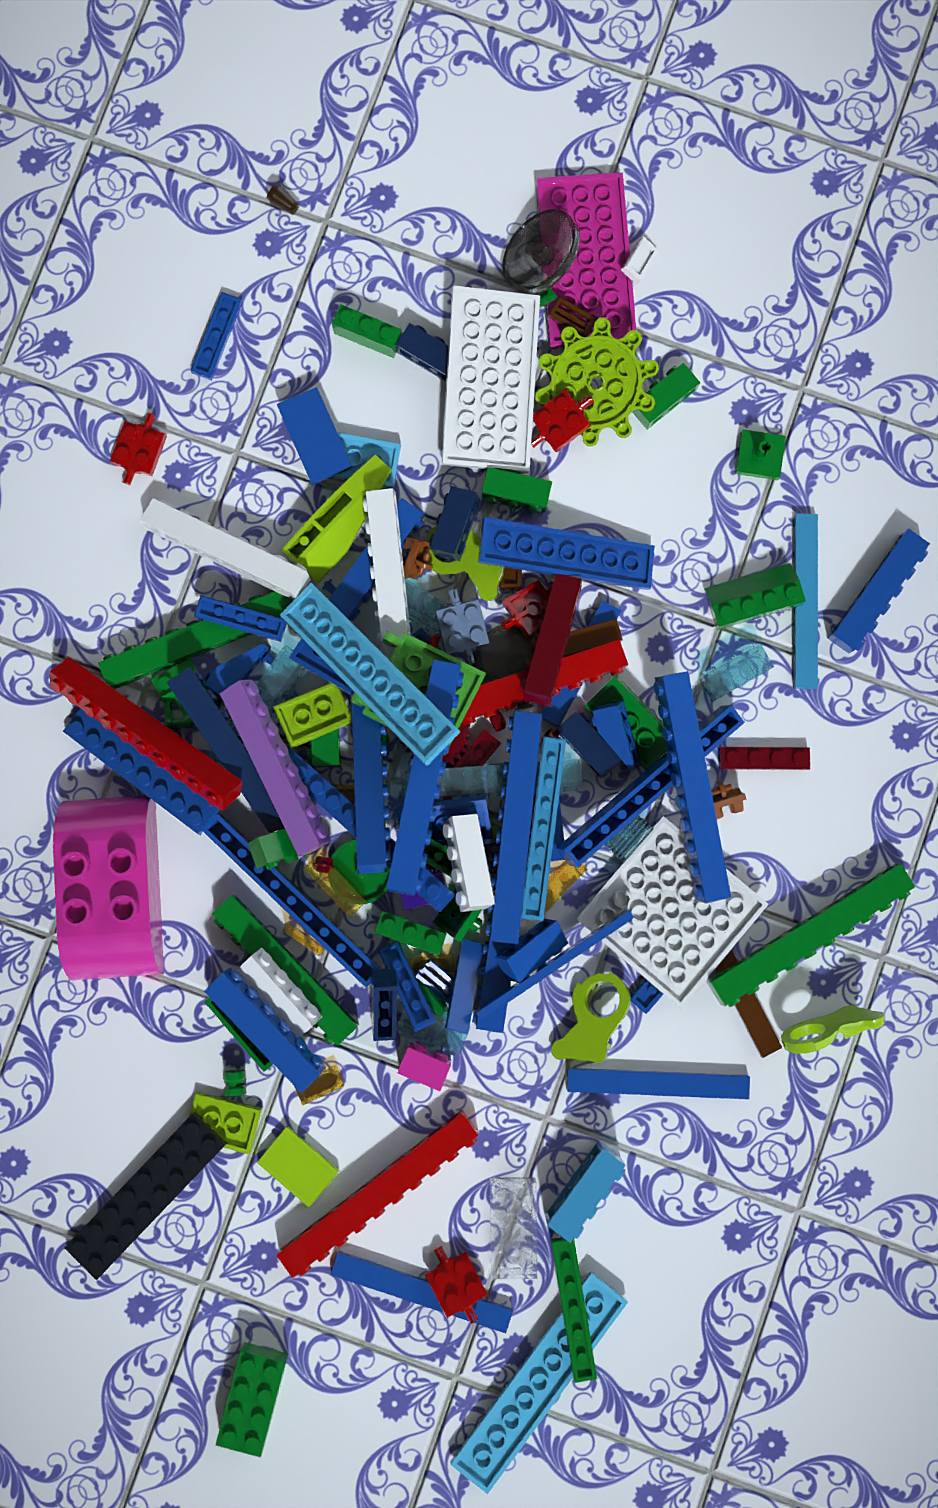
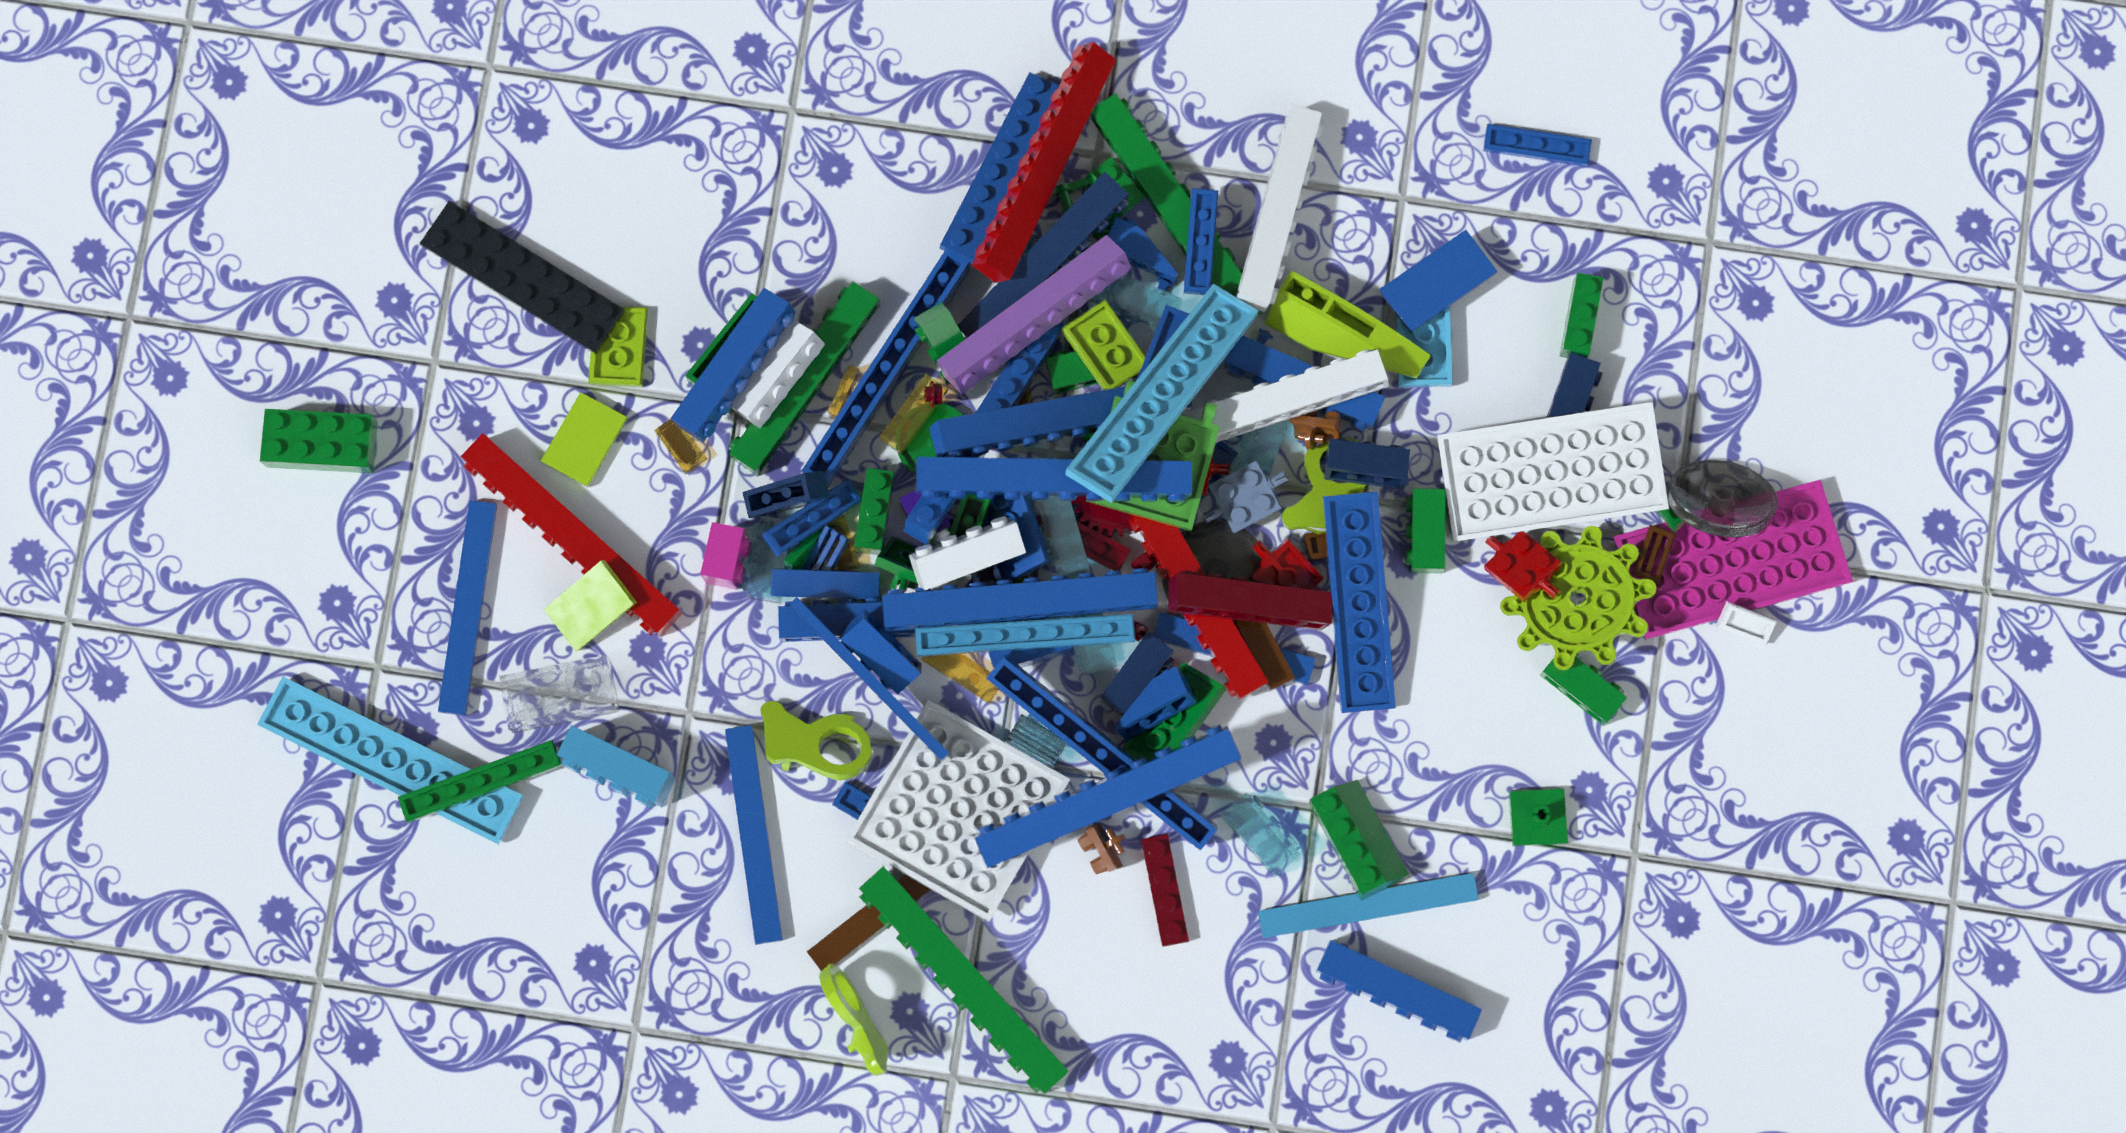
camera: 85 degrees right, 5 degrees down
dark pink brick [53,795,164,981] -> none
red plate [110,413,167,486] -> none
green wheel [223,1070,247,1096] -> none
dark brown cone [266,184,300,215] -> none
red plate [425,1246,488,1324] -> none
none -> tile [544,560,637,652]

